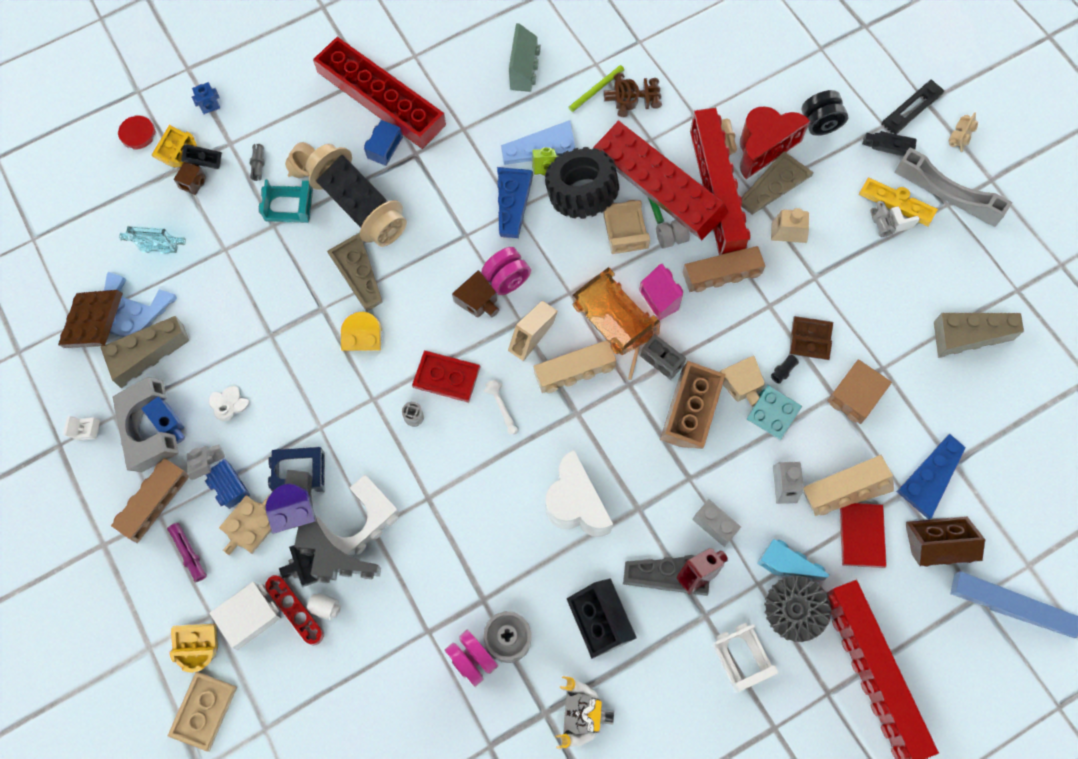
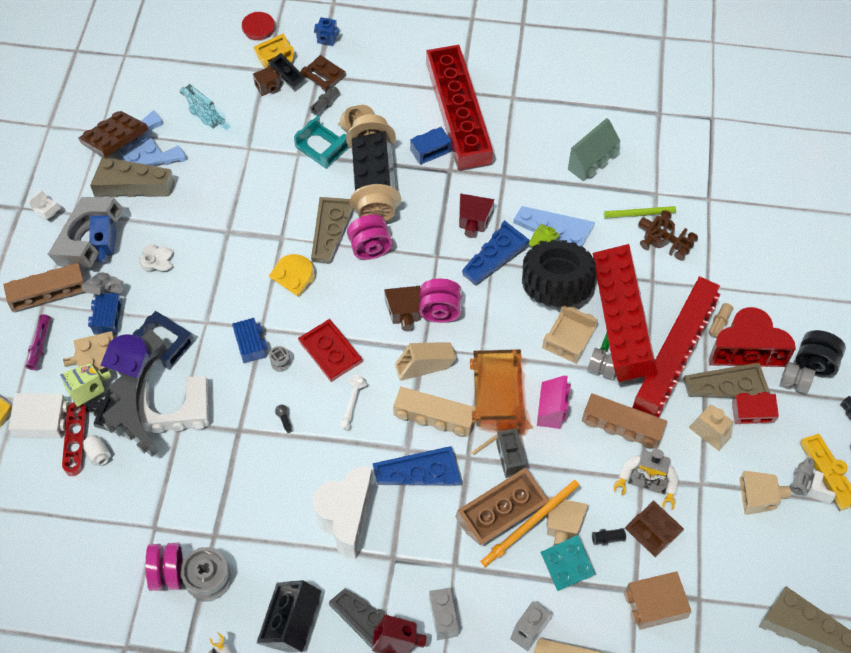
camera: 35 degrees right, 10 degrees down
none -> yellowish green torso [60,364,111,407]
none -> blue brick [232,317,268,363]
none -> piece [275,404,292,433]
none -> reddish brown plate [300,55,346,92]
none -> dark pink wheel [347,214,393,260]
none -> blue wing [373,446,461,485]
none -> dark red torso [459,193,494,237]
none -> light orange bar [480,479,580,568]
none -> torso [614,449,679,510]
none -> red brick [732,392,779,424]
none -> tan torso [739,471,791,515]
none -> light grey wheel [780,361,815,394]

